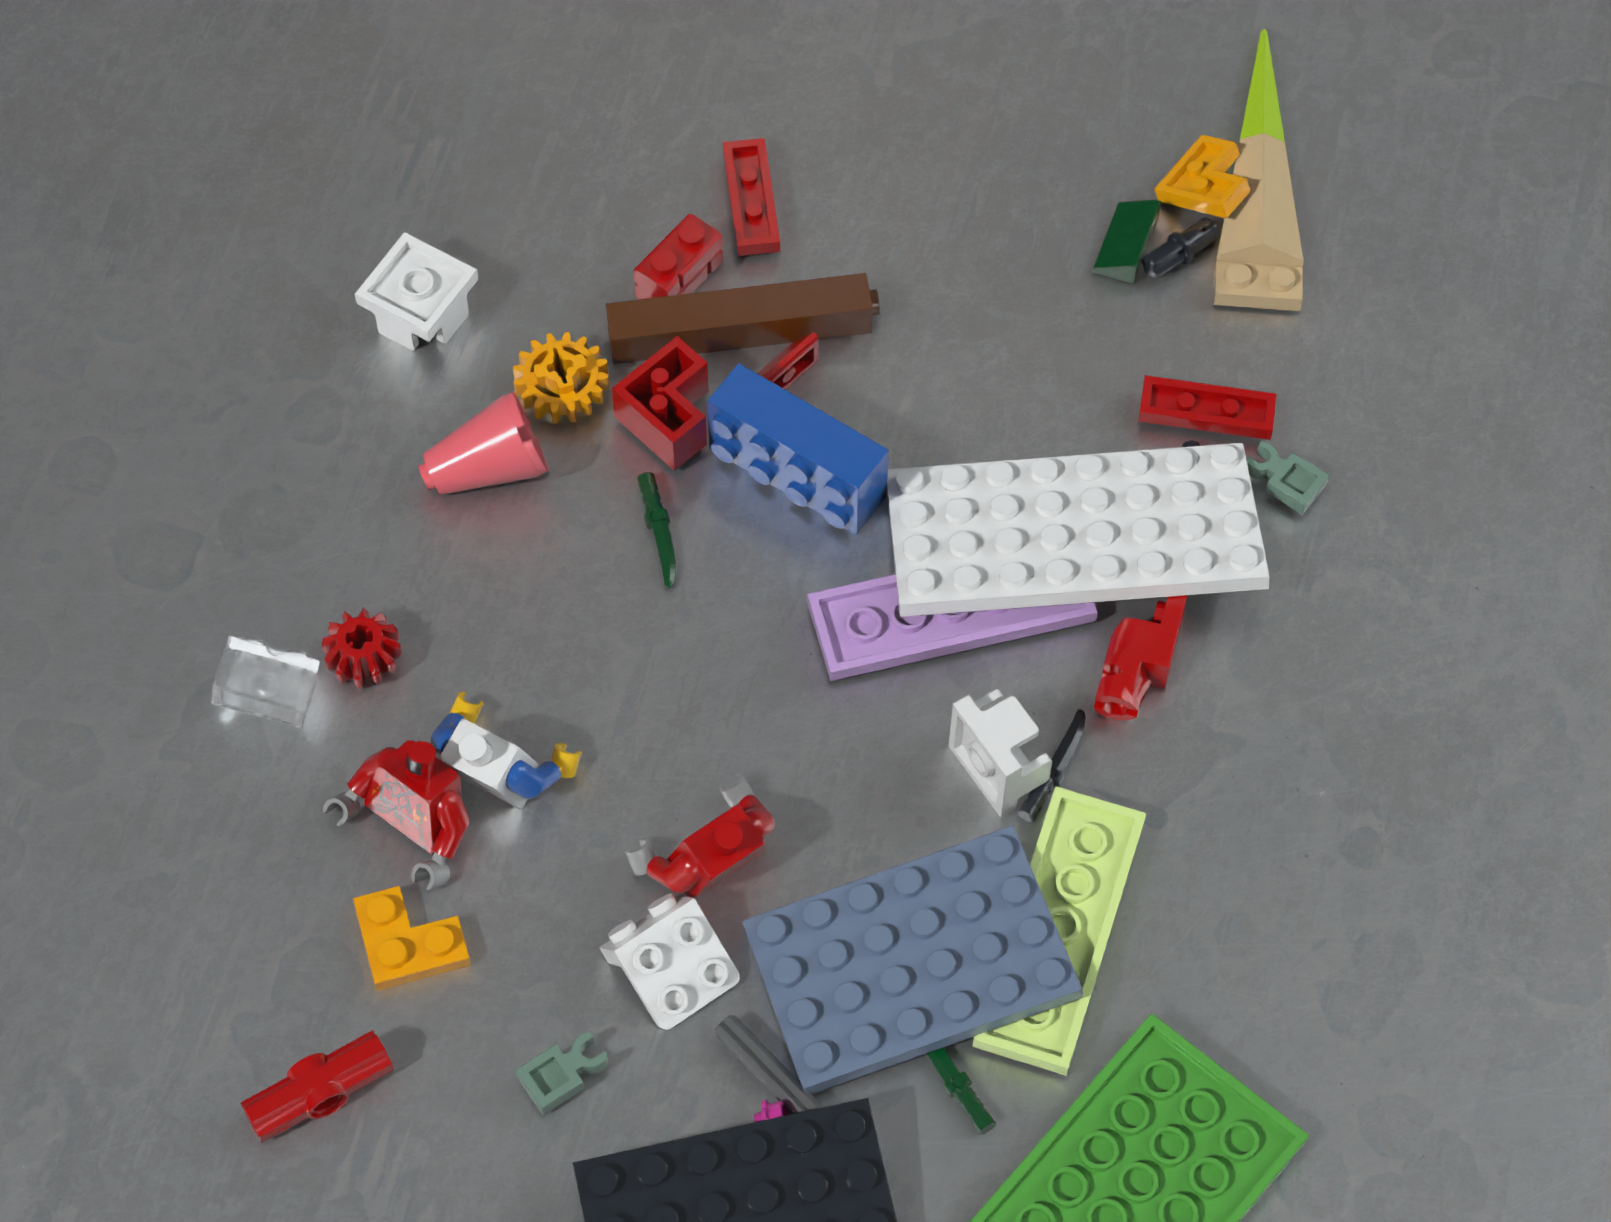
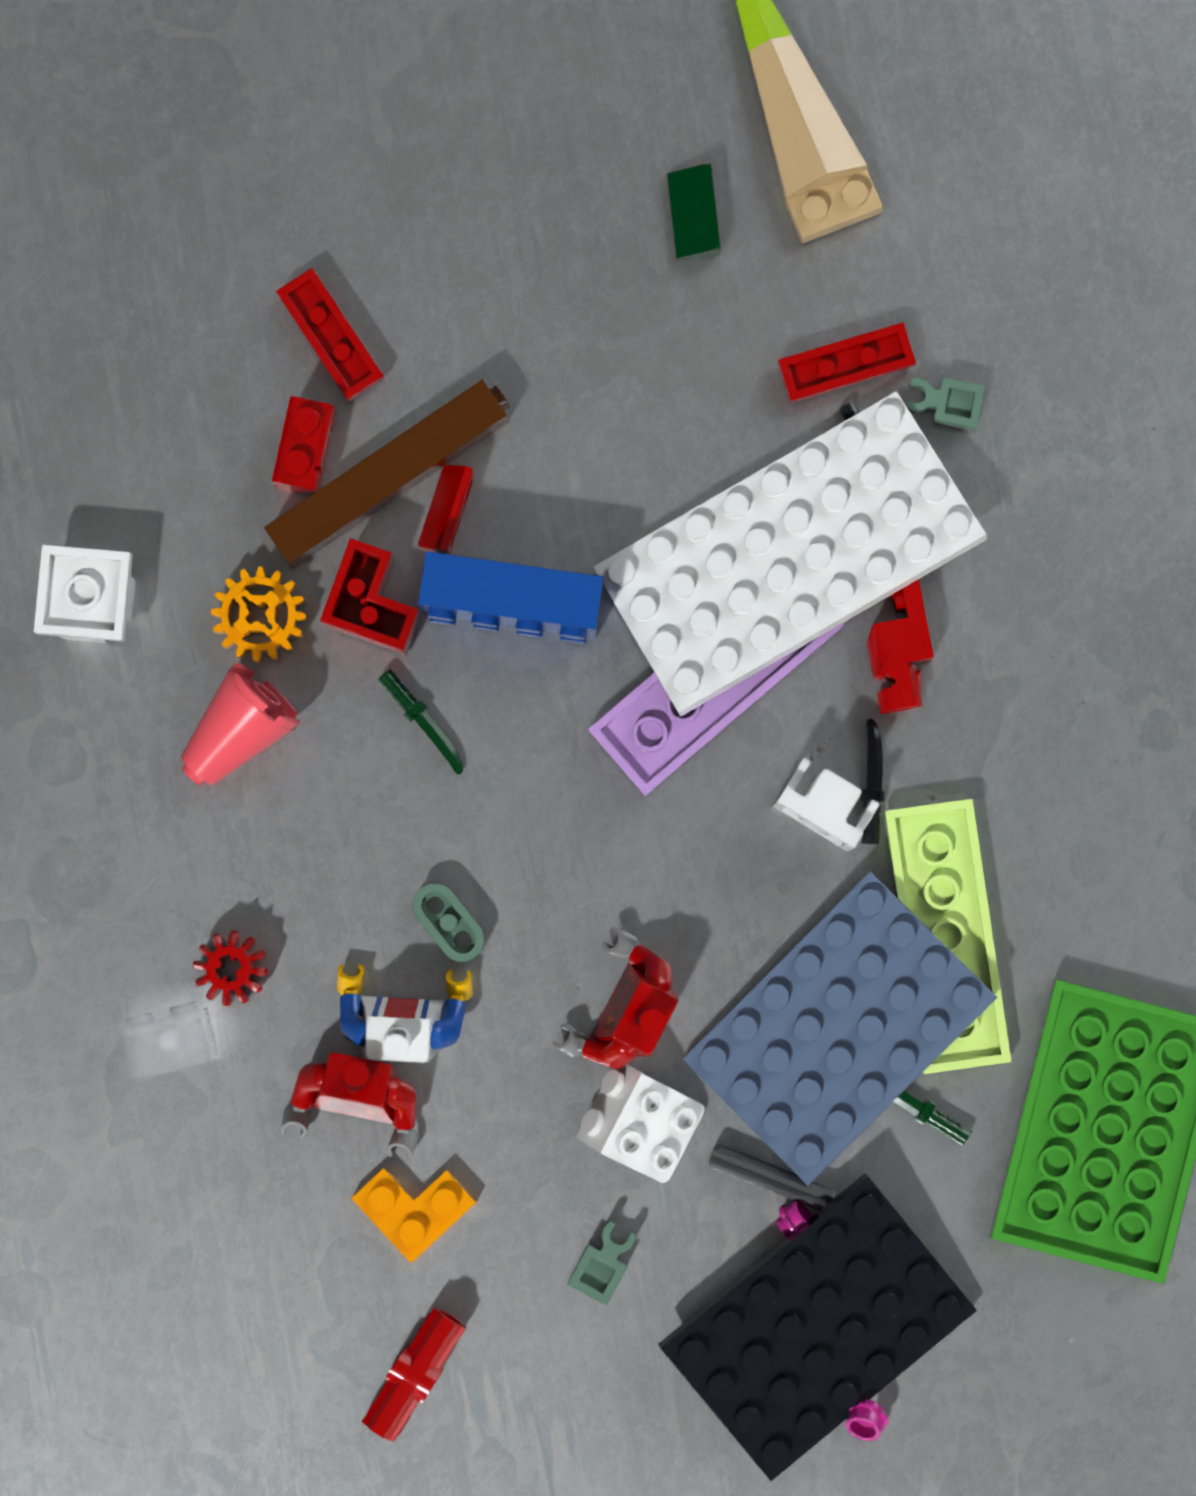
camera: 25 degrees left, 25 degrees up
black axle [1141,217,1220,278] -> none
light orange plate [1154,135,1251,219] -> none
none -> sand green plate [413,883,485,962]

